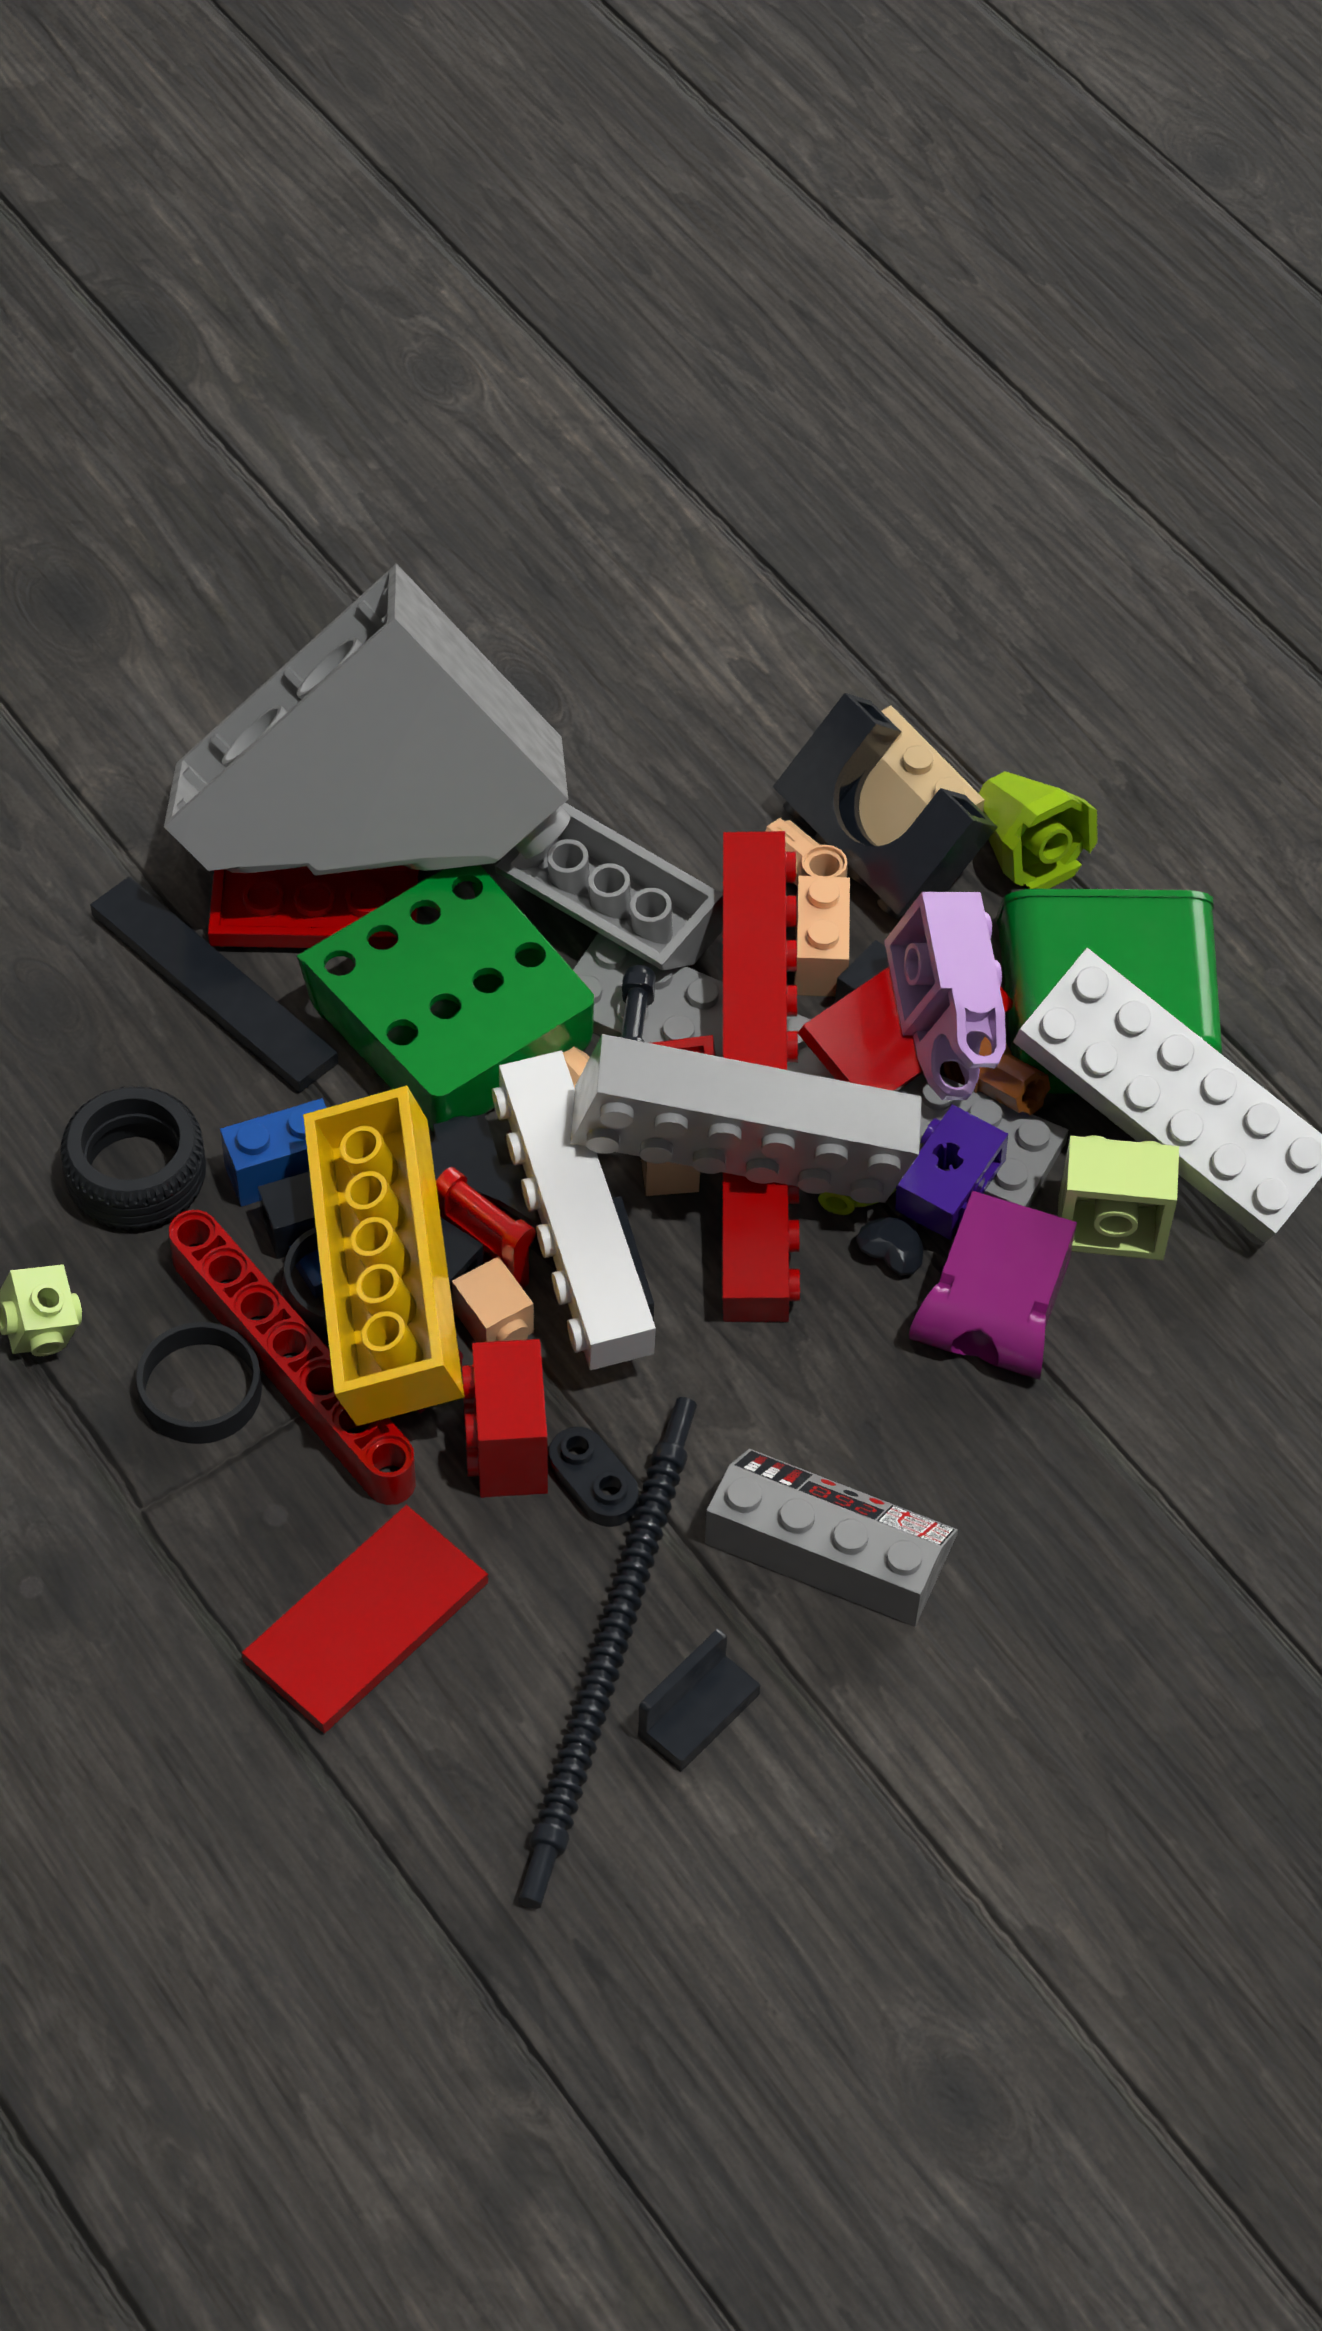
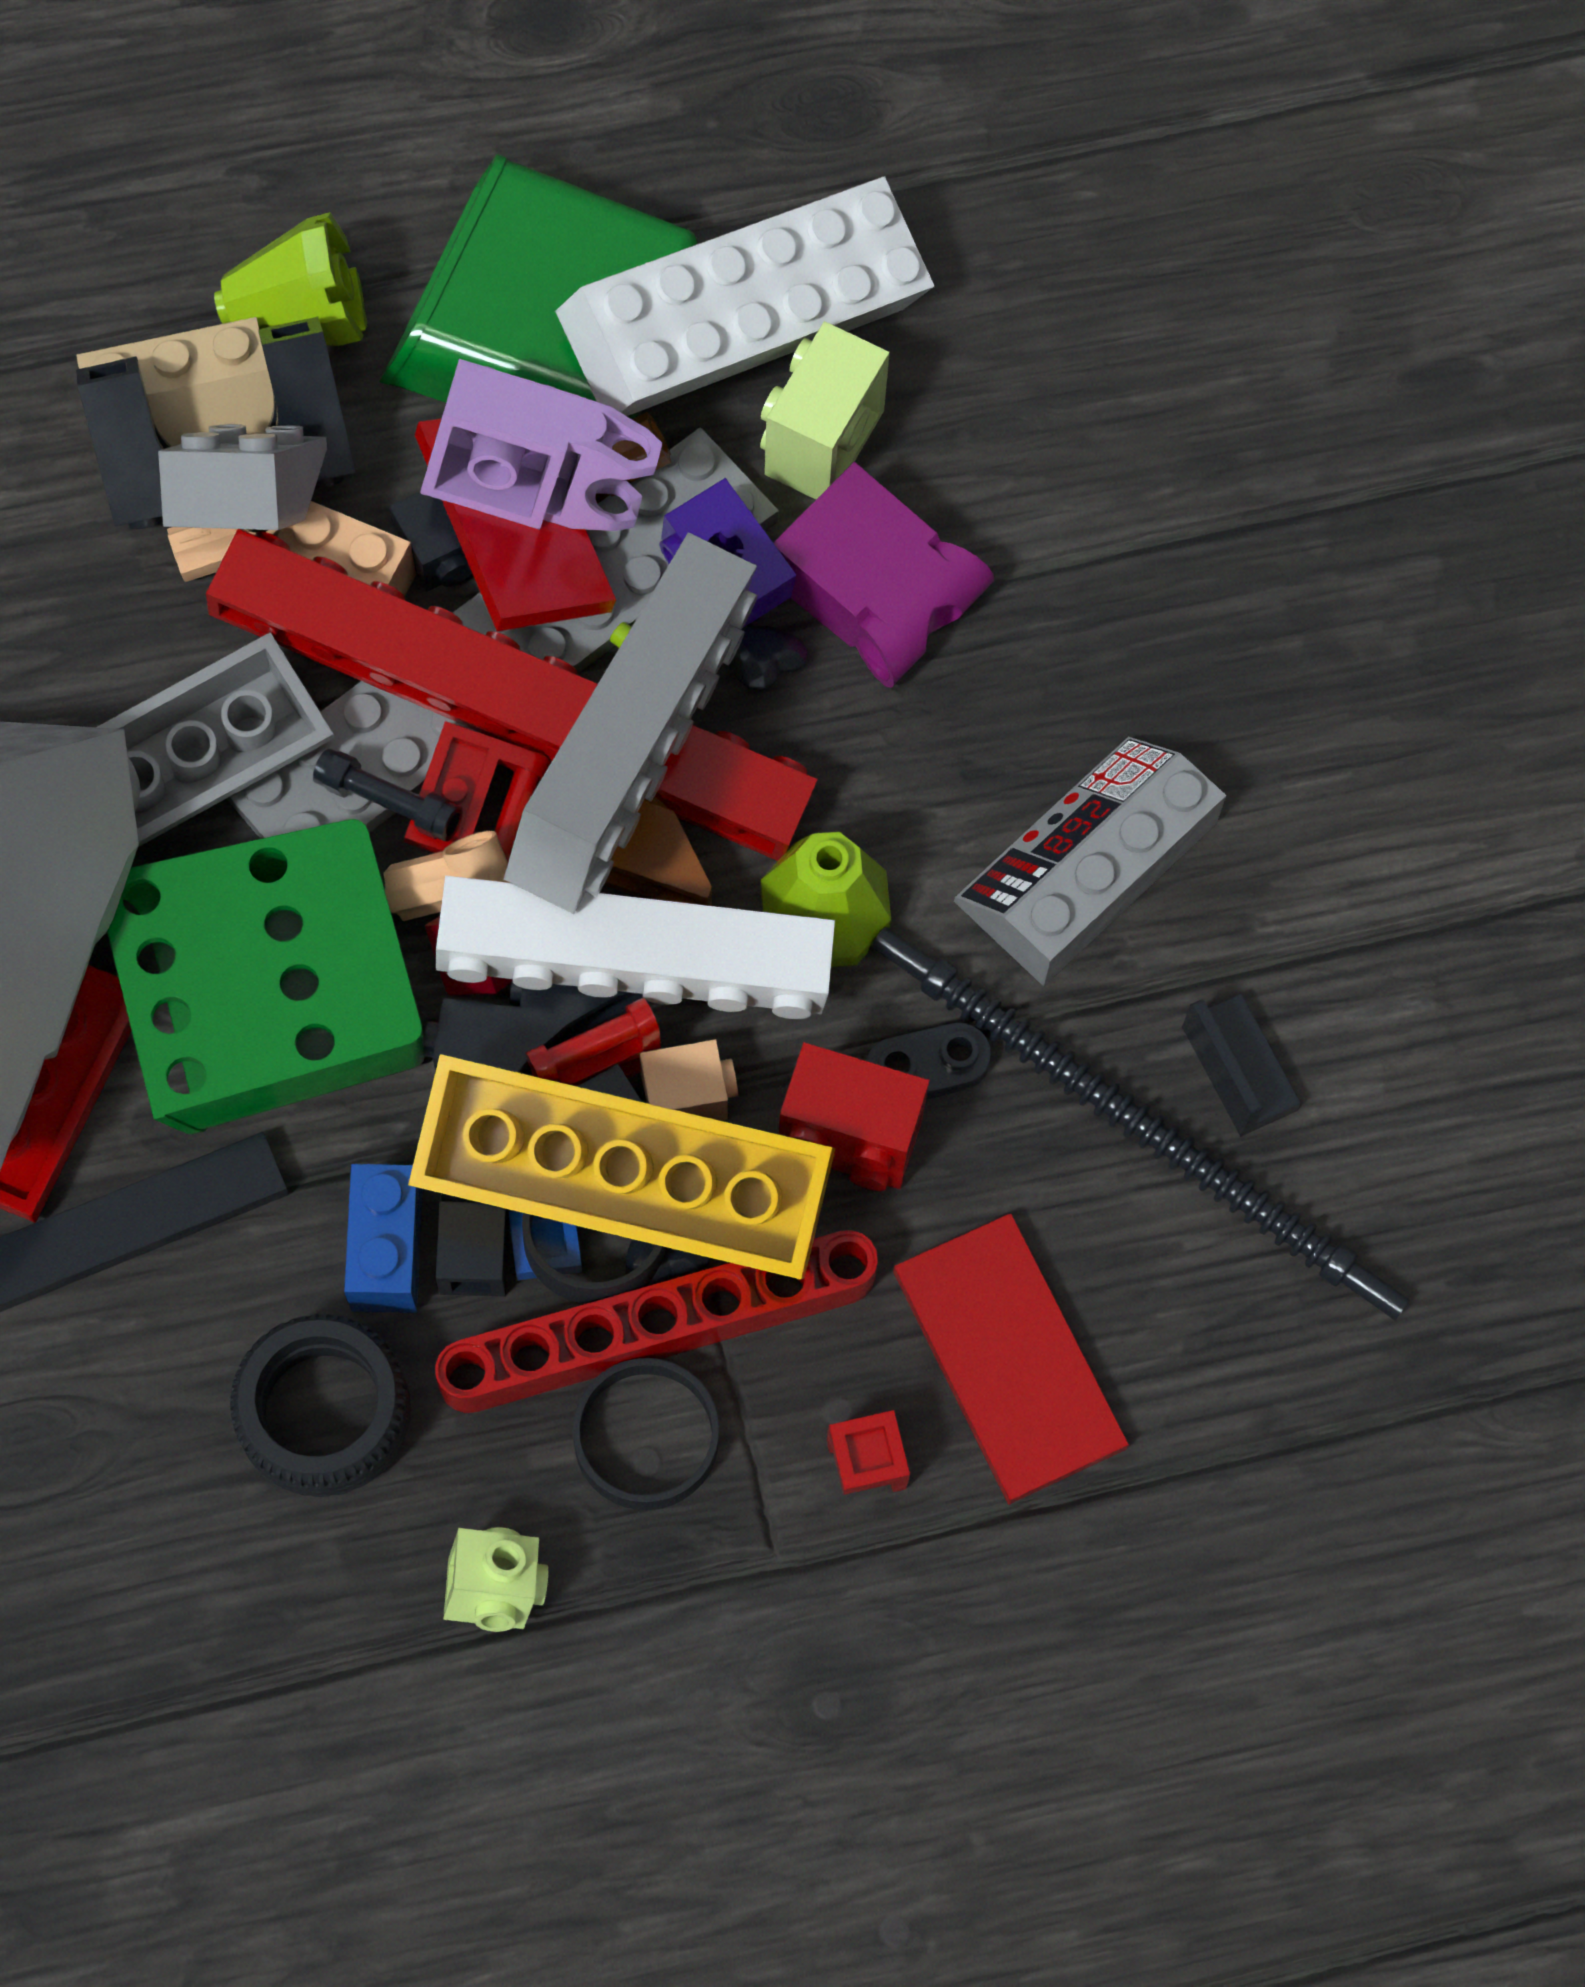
camera: 70 degrees left, 15 degrees up
none -> light grey slope [158,424,327,530]
none -> dark orange slope [604,797,712,906]
none -> lime cone [760,832,891,967]
none -> red panel [826,1410,910,1495]

